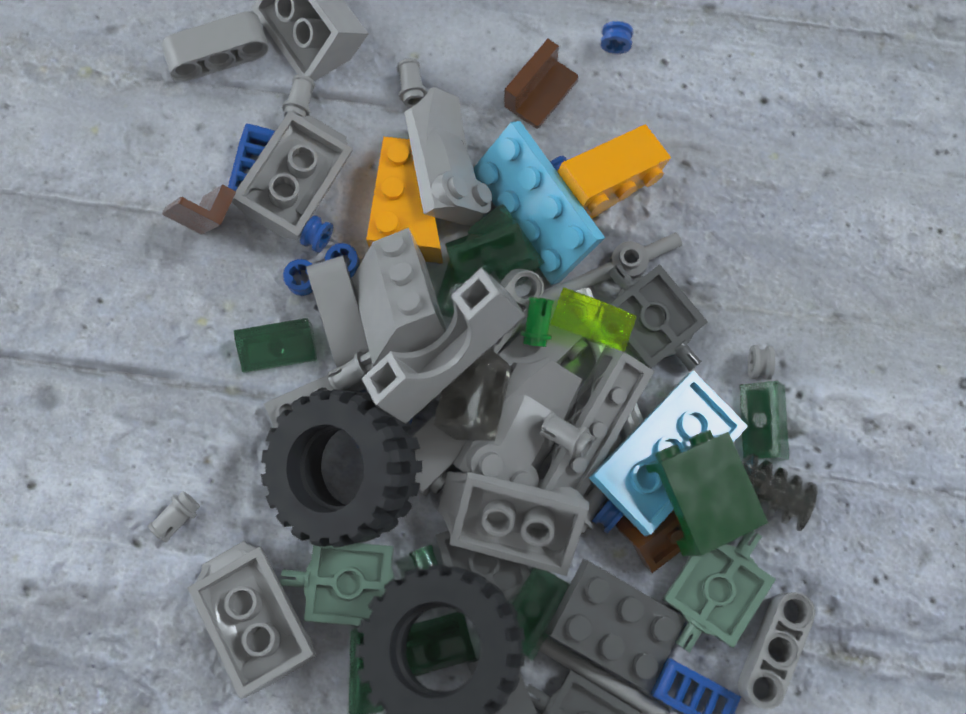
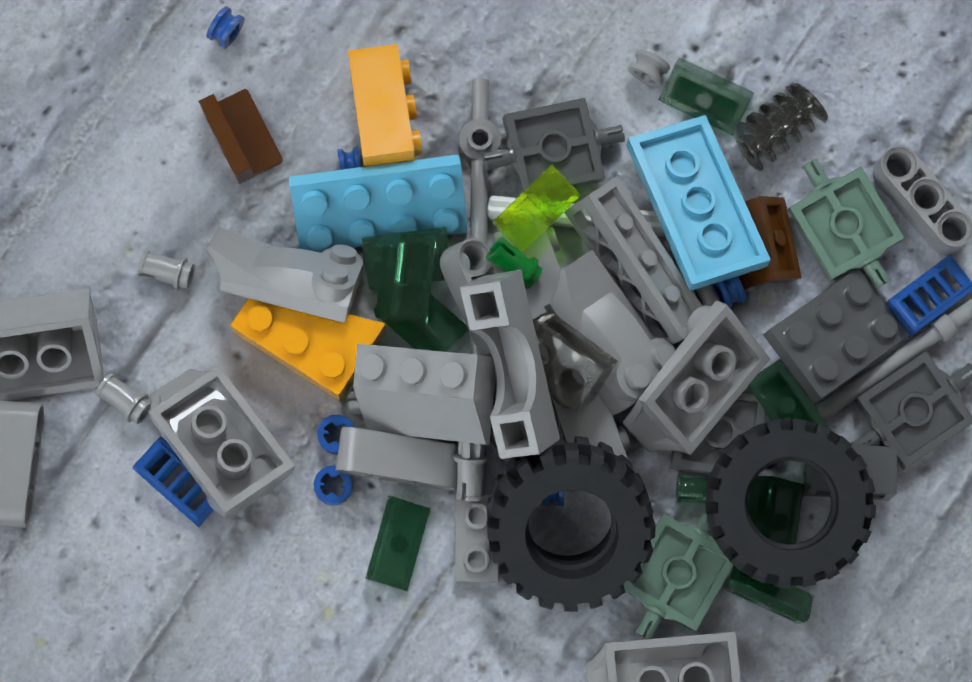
camera: 75 degrees left, 5 degrees up
panel [162,184,236,235] -> none
blue bush [300,215,333,253] -> none
light grey pin [540,413,595,458] -> none
dark green panel [645,429,768,556] -> none

